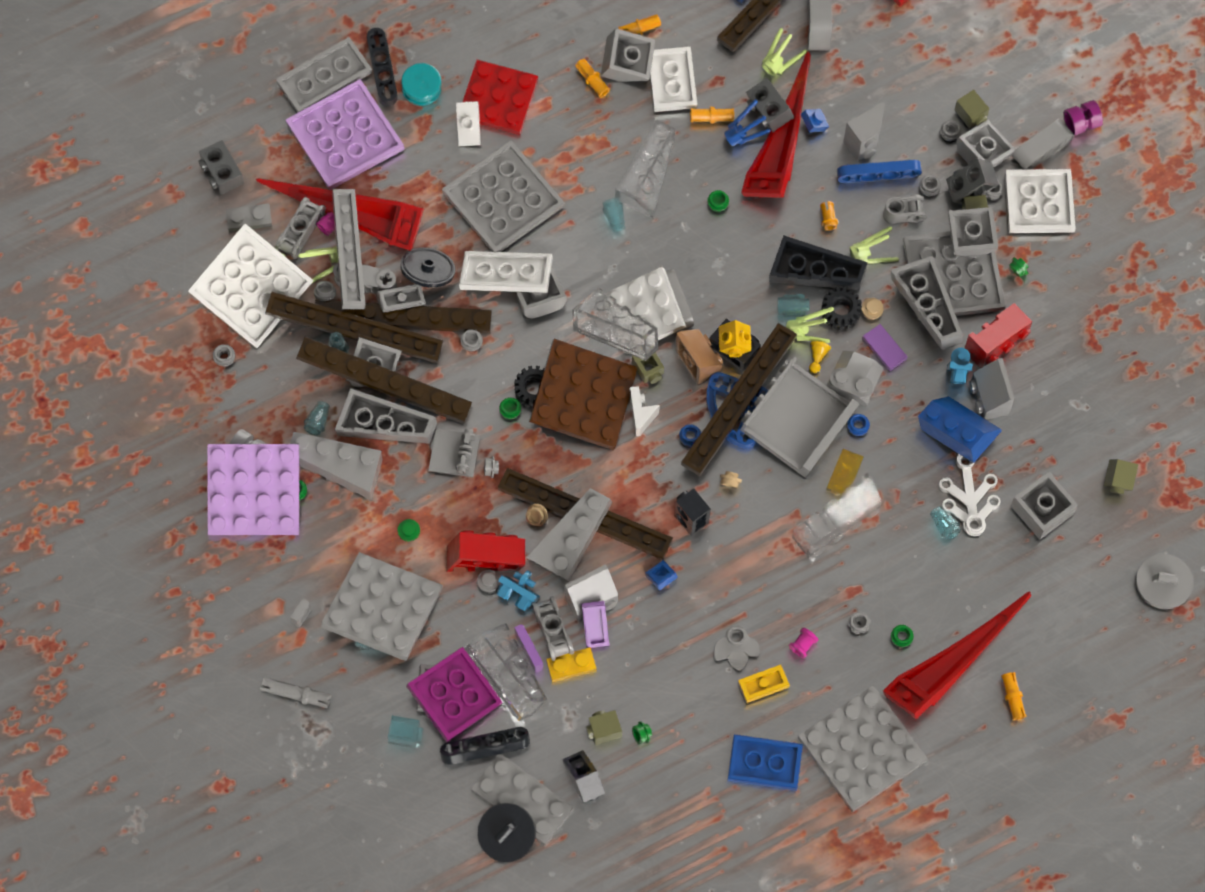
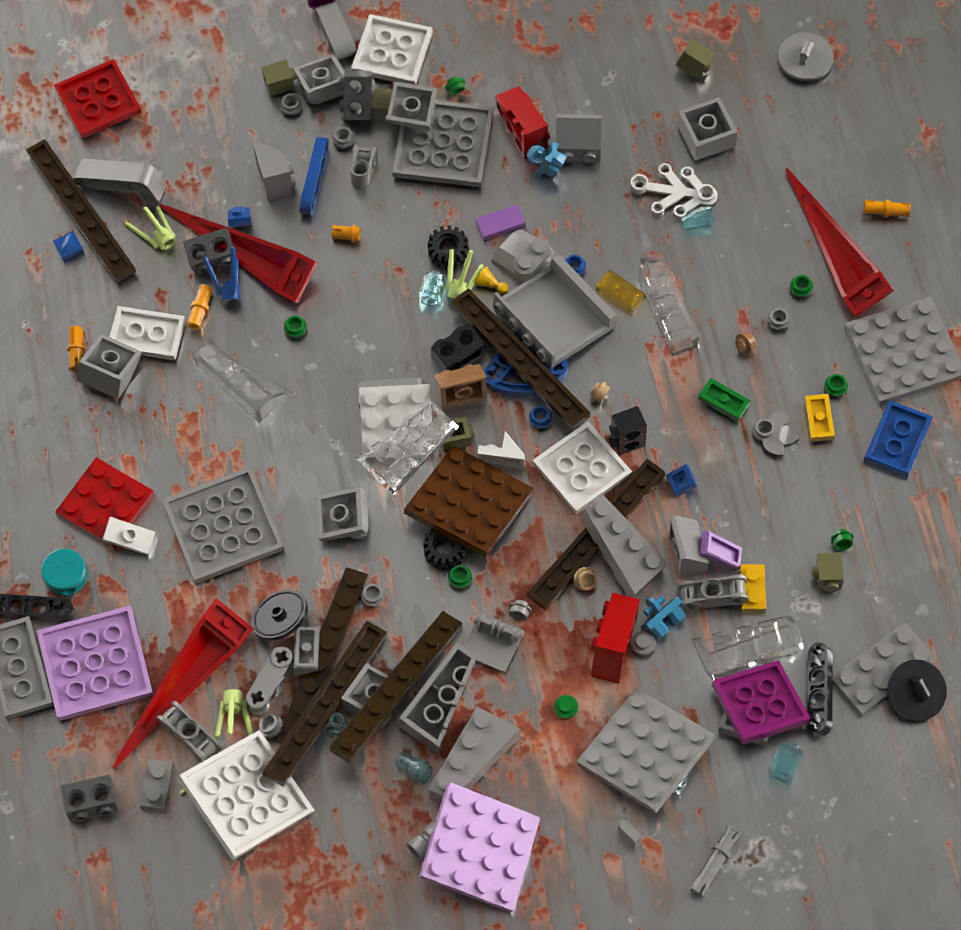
camera: 70 degrees left, 5 degrees down
light grey plate [213,345,235,367] -> none
dark pink hose [316,212,335,236] -> none
light grey plate [332,189,365,309] -> none
white tile [459,251,553,293] -> none
medium lavender tile [514,624,543,673] -> none
black slope [562,750,605,803] -> none
light orange axle [575,59,610,98] -> none
clear light blue cone [602,198,626,232] -> none
yellow brick [719,320,751,358] -> none
black wedge [769,235,868,290] -> none
dark pink bush [789,628,819,658] -> none
yellowish green plant [849,226,899,264] -> none
tan plate [861,298,884,320] -> none
light grey wedge [891,256,963,350] -> none
blue slope [918,396,1001,463] -> none
none -> white plate [533,421,632,515]
none -> green plate [698,378,751,422]
none -> medium nougat plate [735,332,757,355]
none -> green plate [824,374,848,397]

